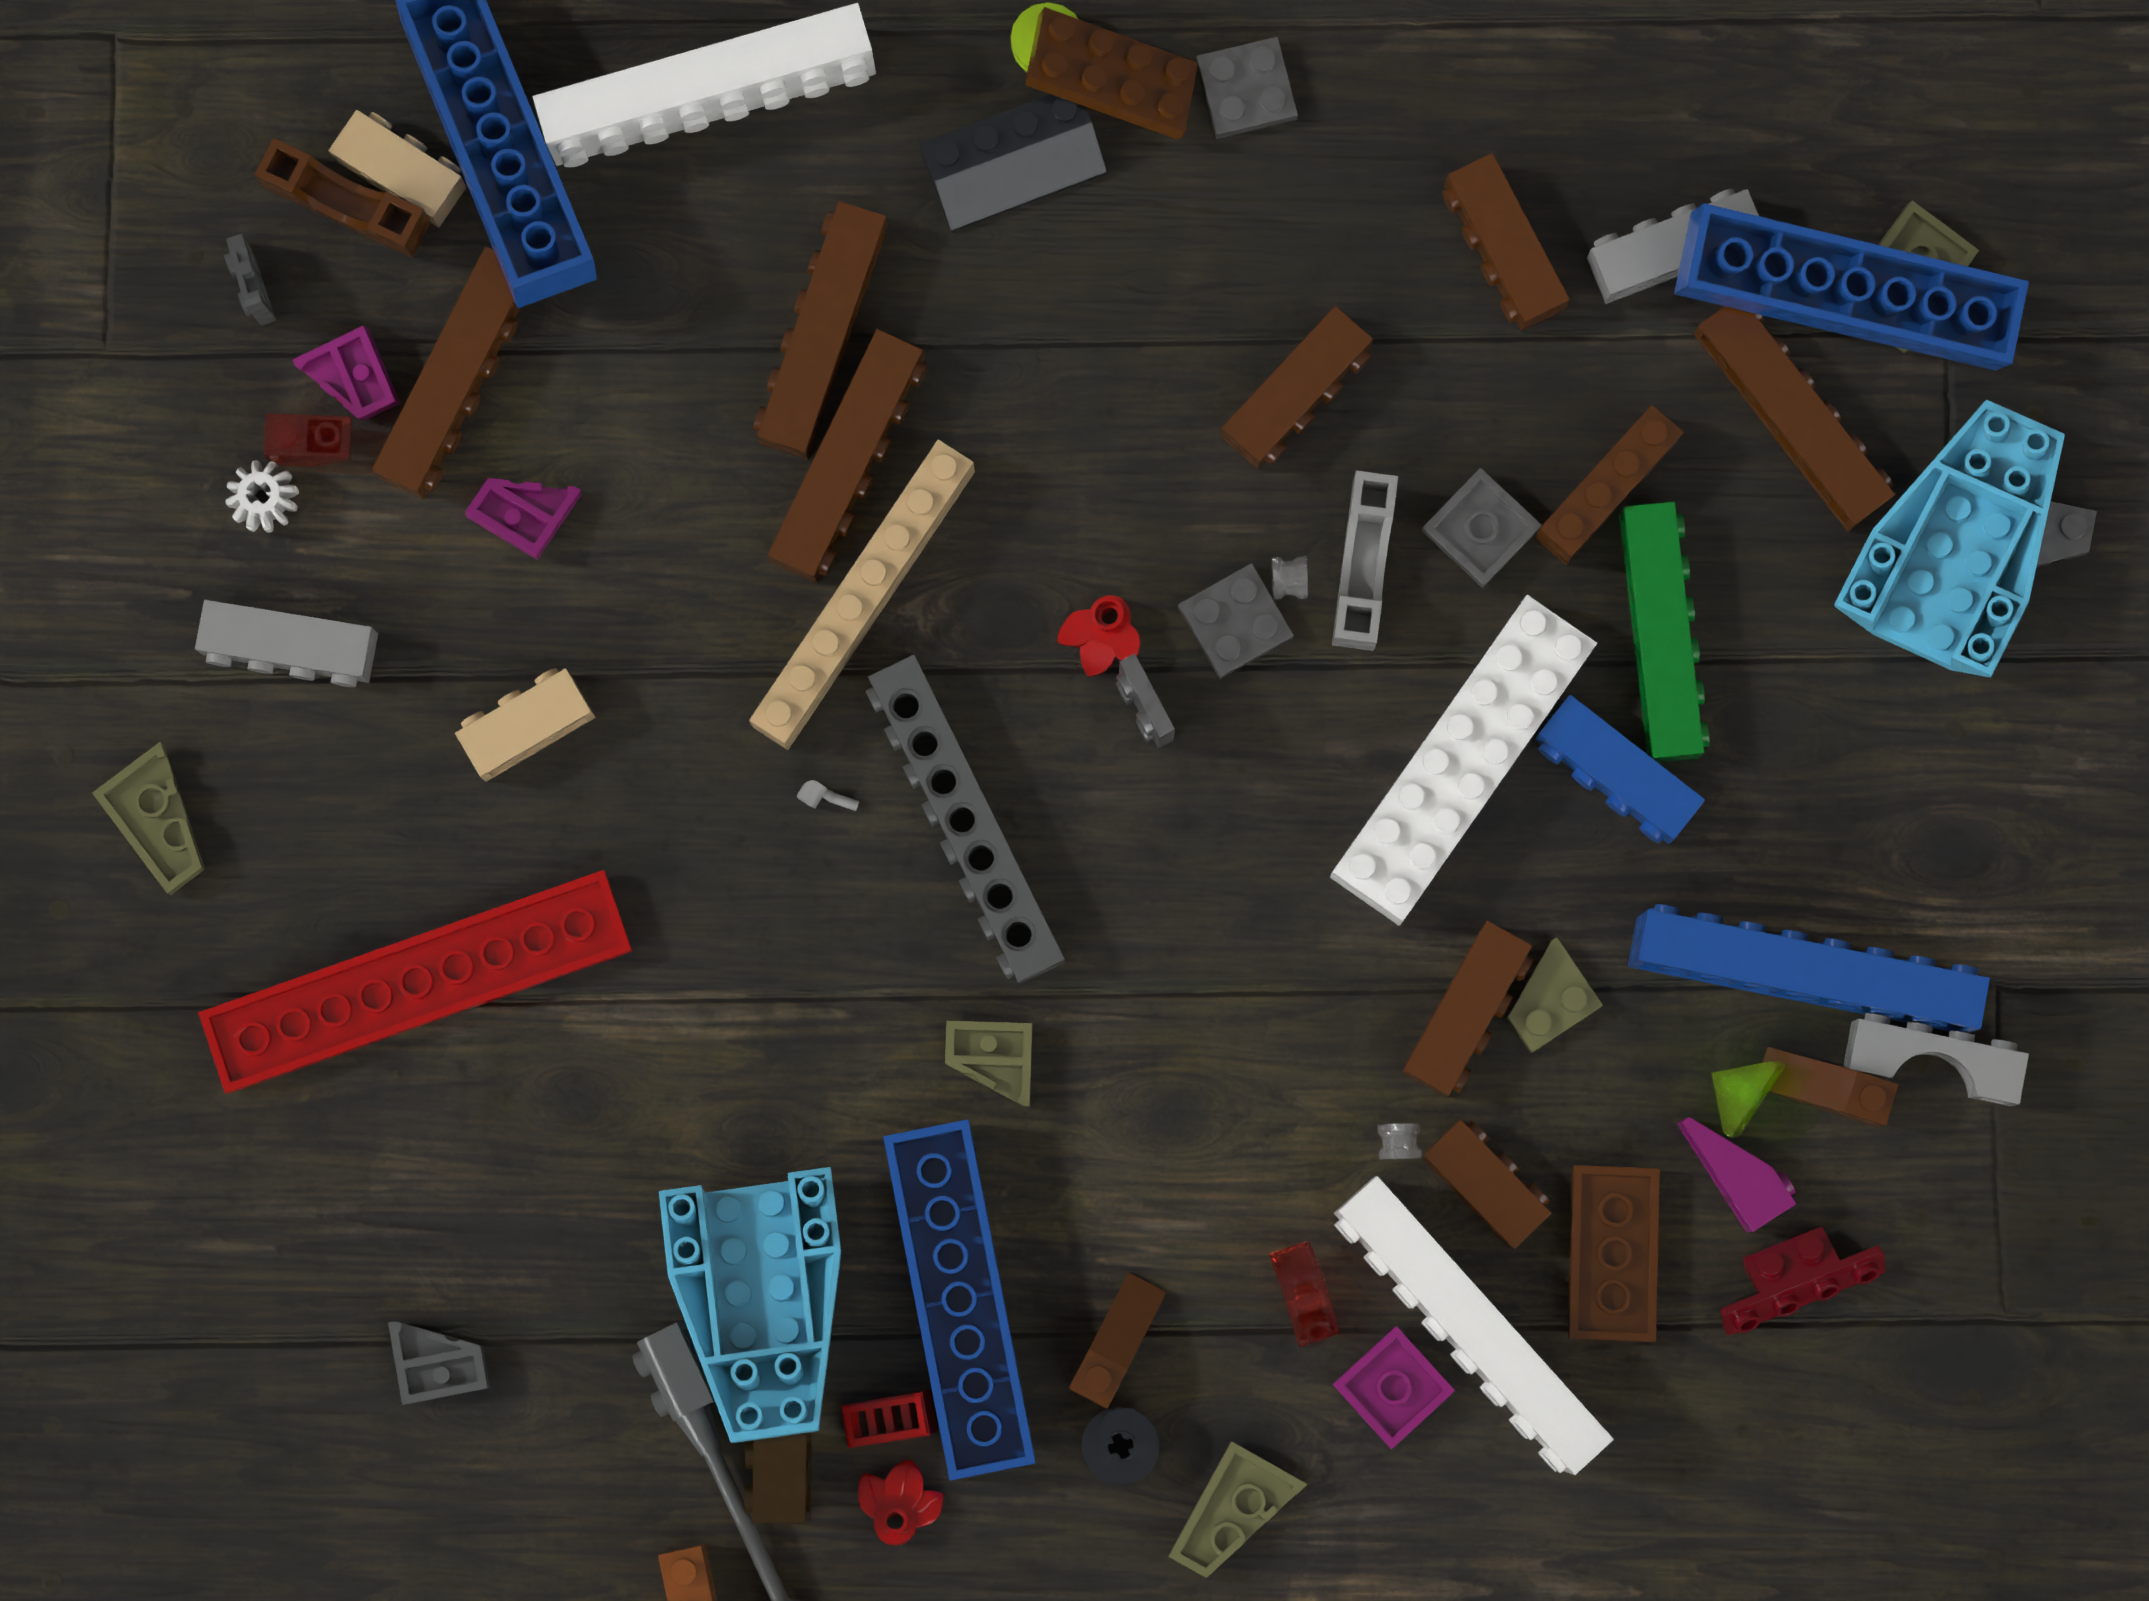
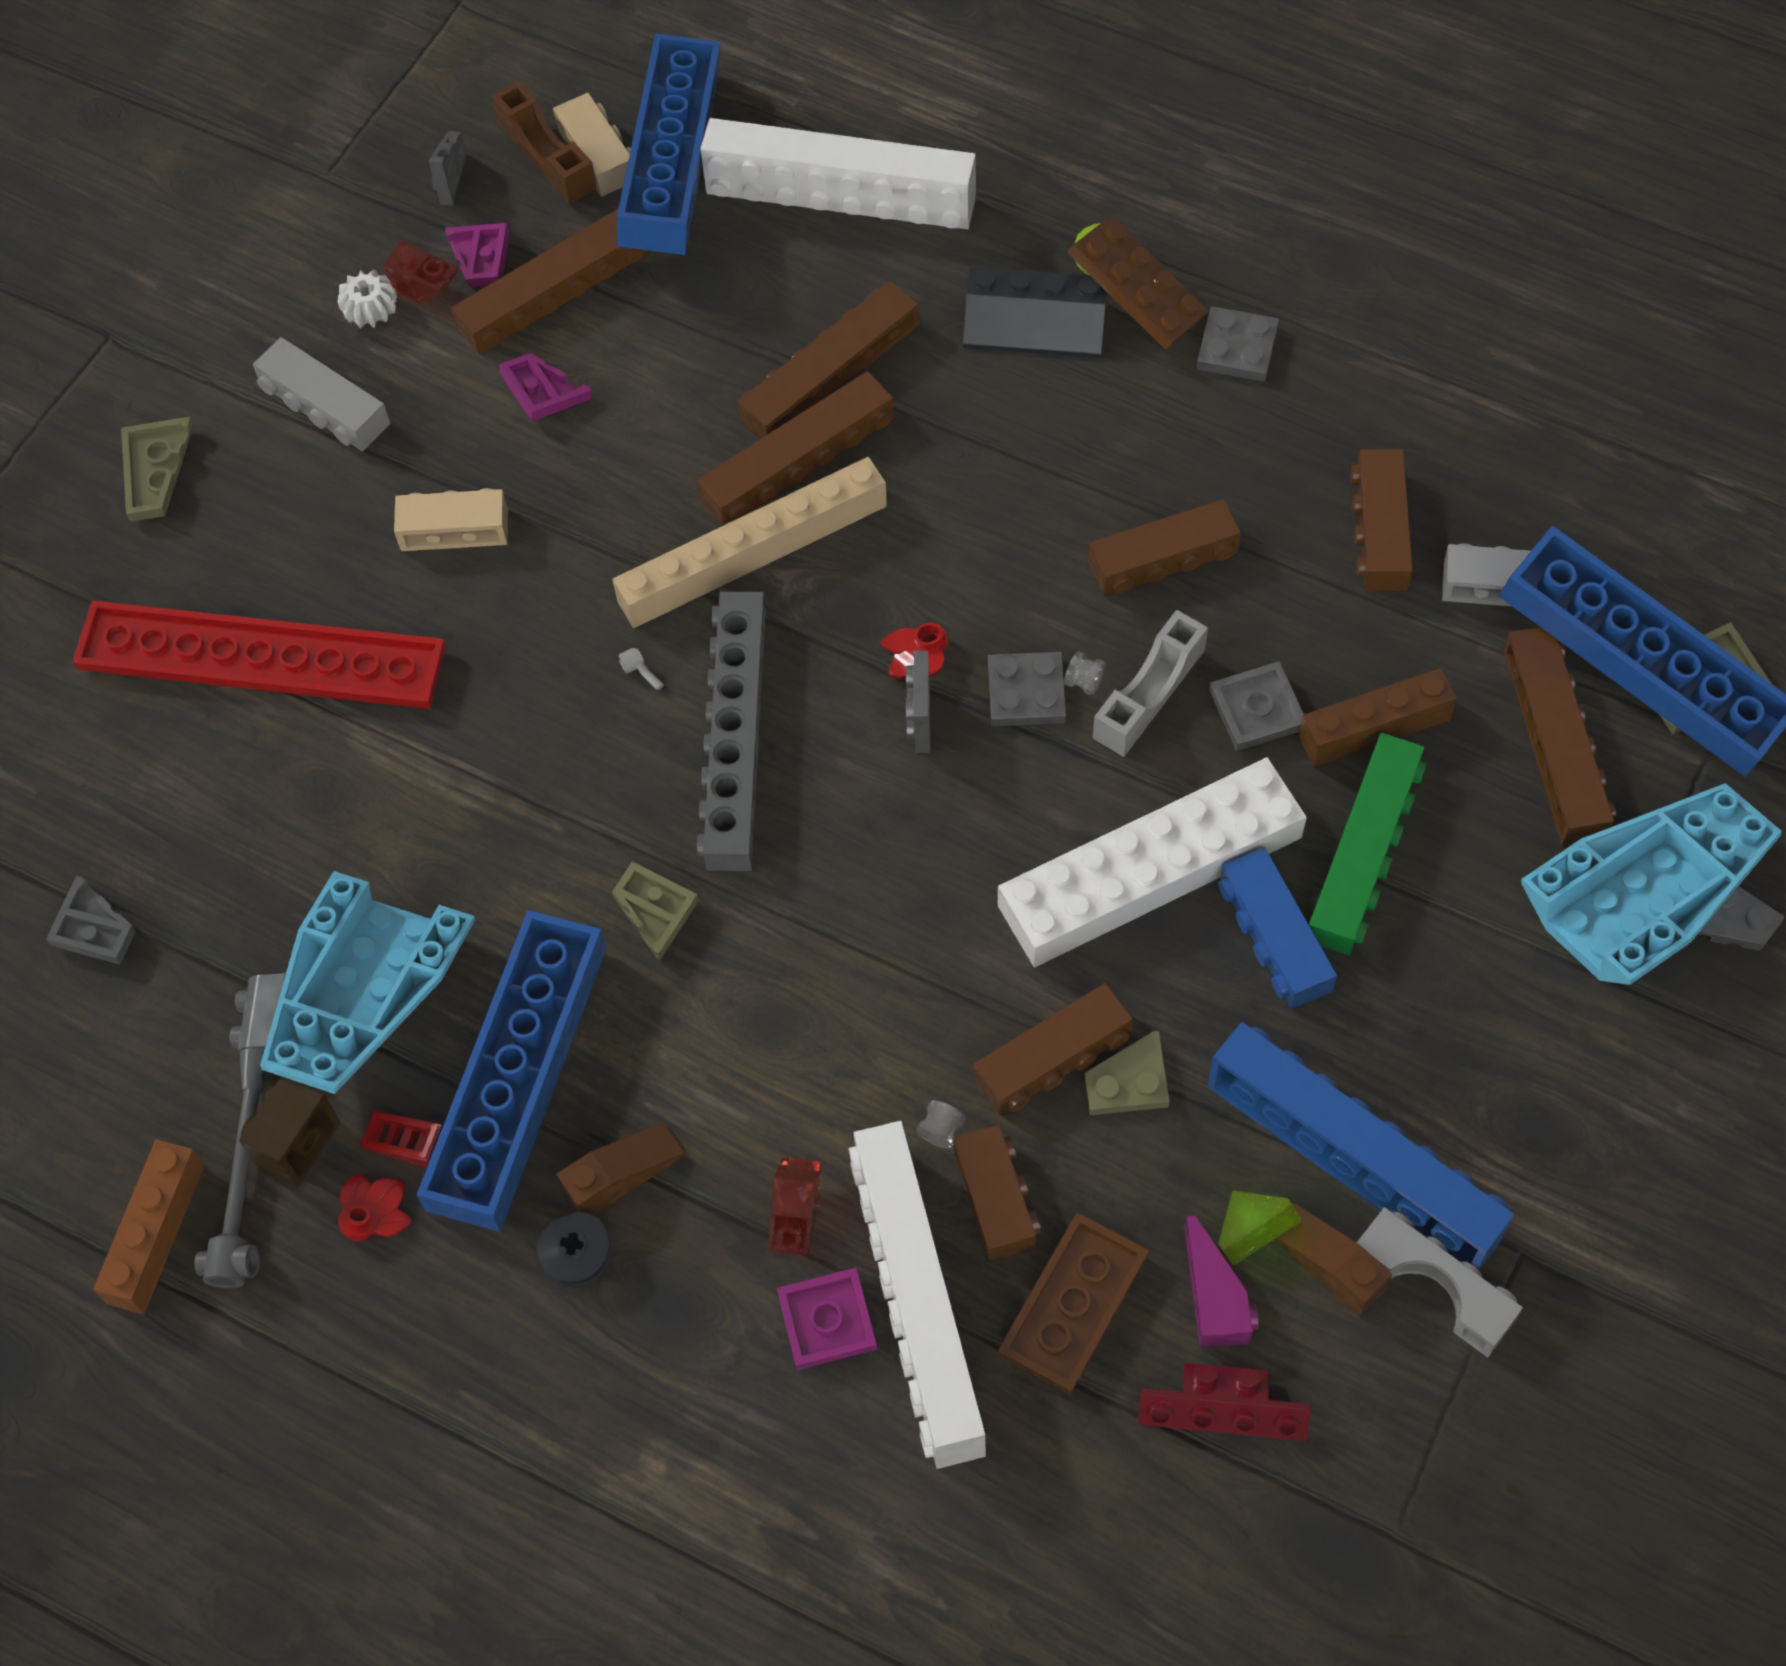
camera: 30 degrees right, 20 degrees down
olive wing [1168,1441,1307,1578] -> none

